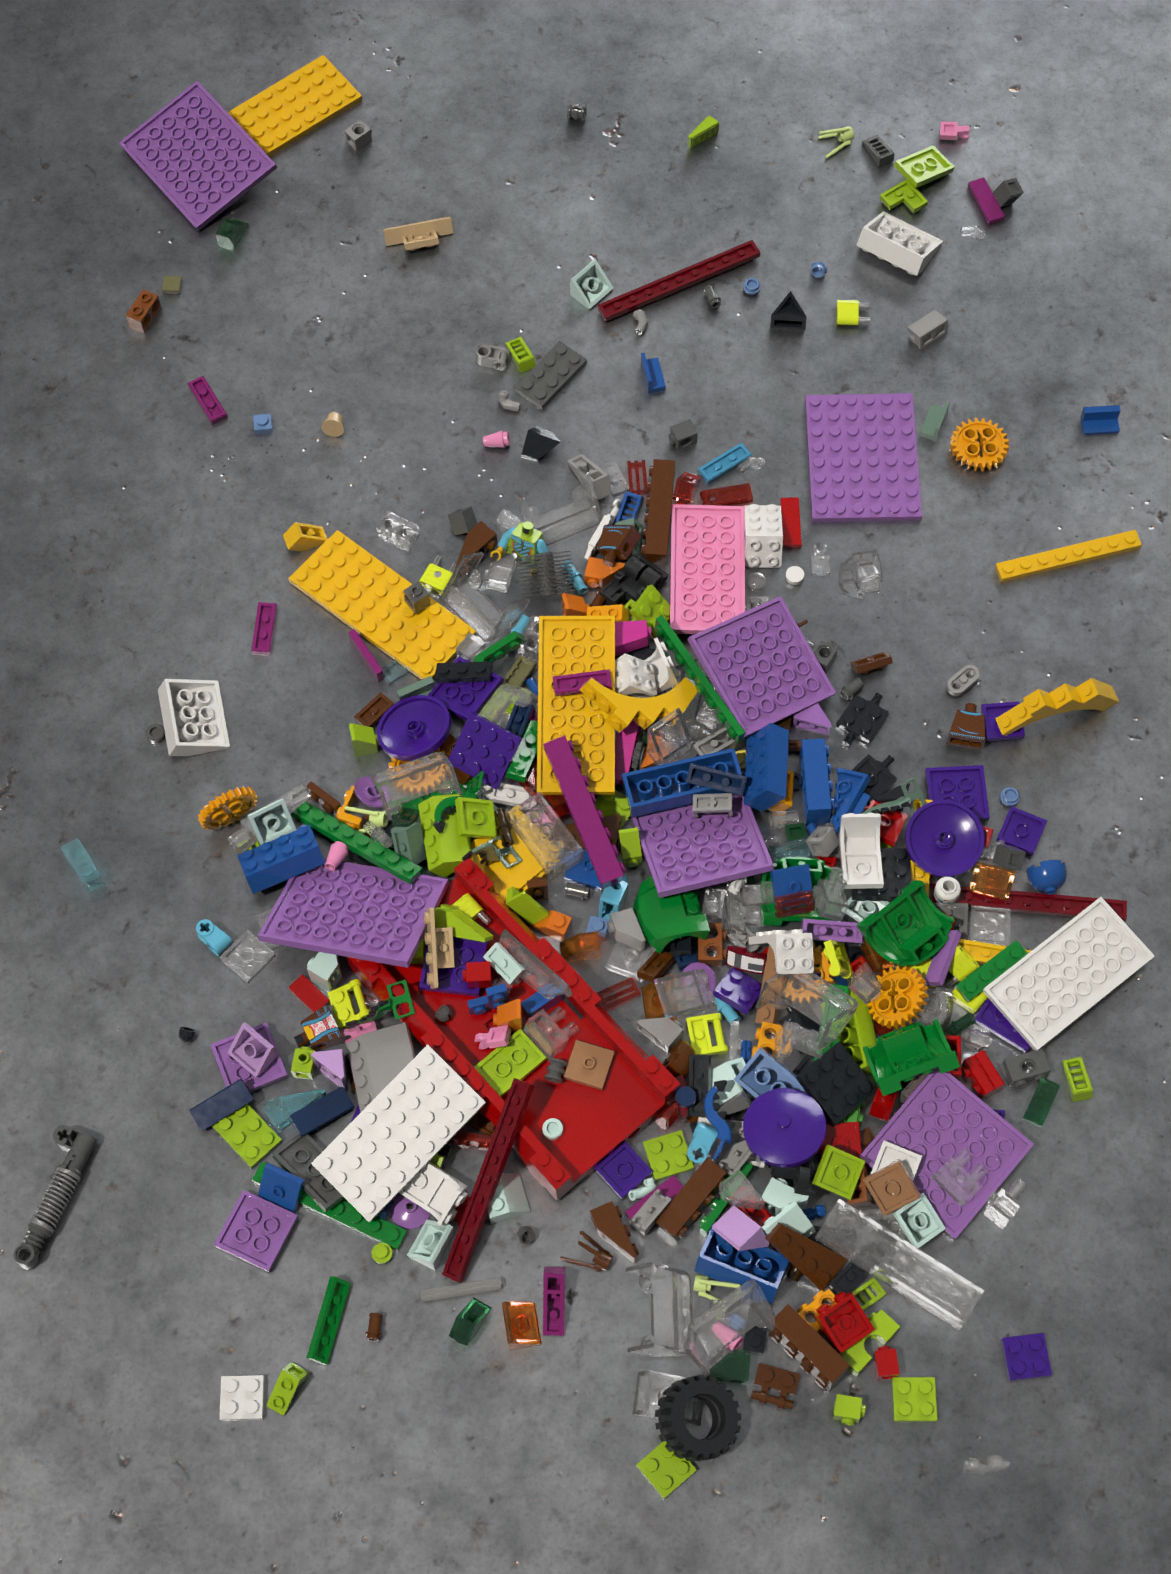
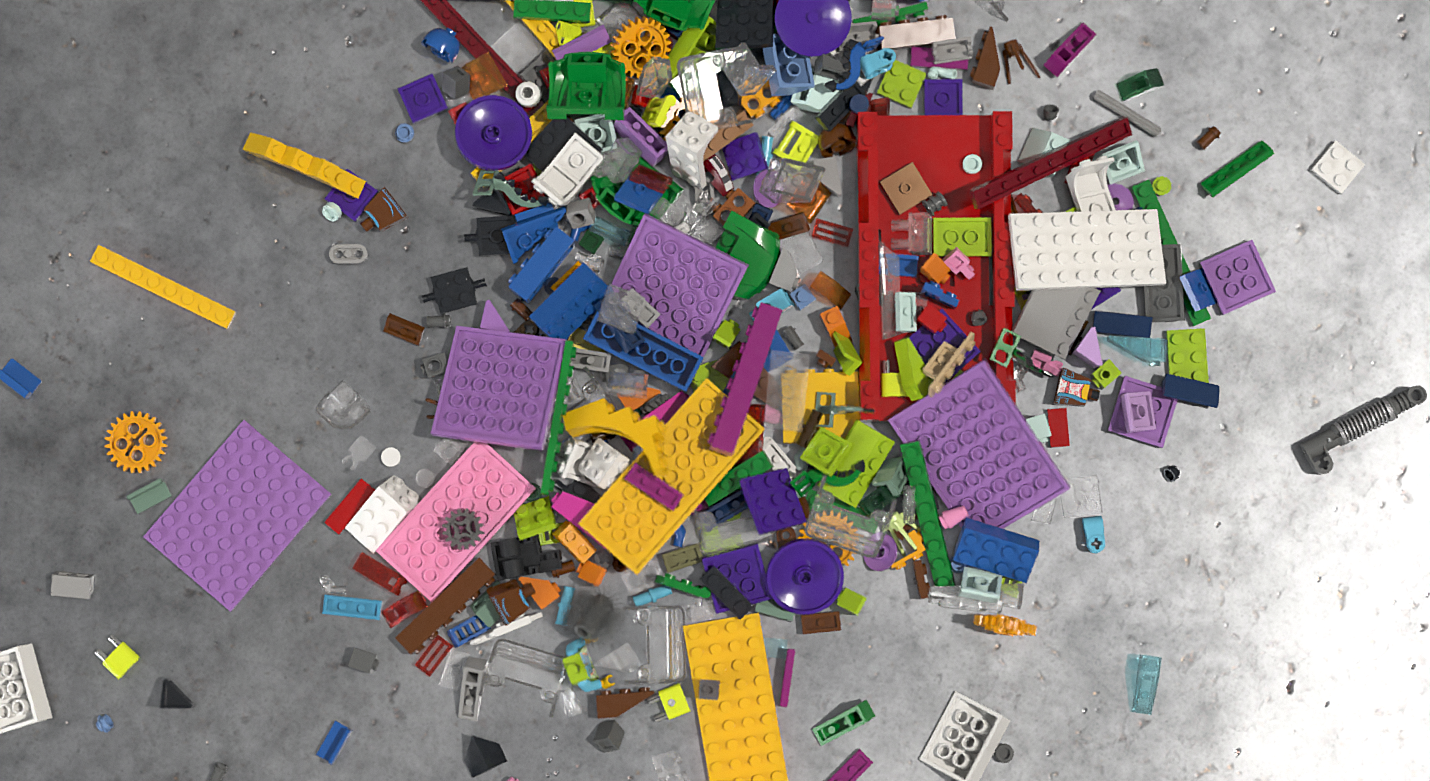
camera: 145 degrees left, 20 degrees up
lime bracket [266,1362,310,1415] -> none
neon yellow plate [328,979,370,1030] -> none
clear orange slope [502,1301,542,1351] -> none
medium blue plate [743,278,761,295] -> none
dark purple plate [925,765,990,821] -> none
none -> light aqua tile [322,202,342,221]
none -> dark grey gear [442,508,485,550]
none -> clear plate [597,284,645,334]
none -> green slope [812,699,876,746]

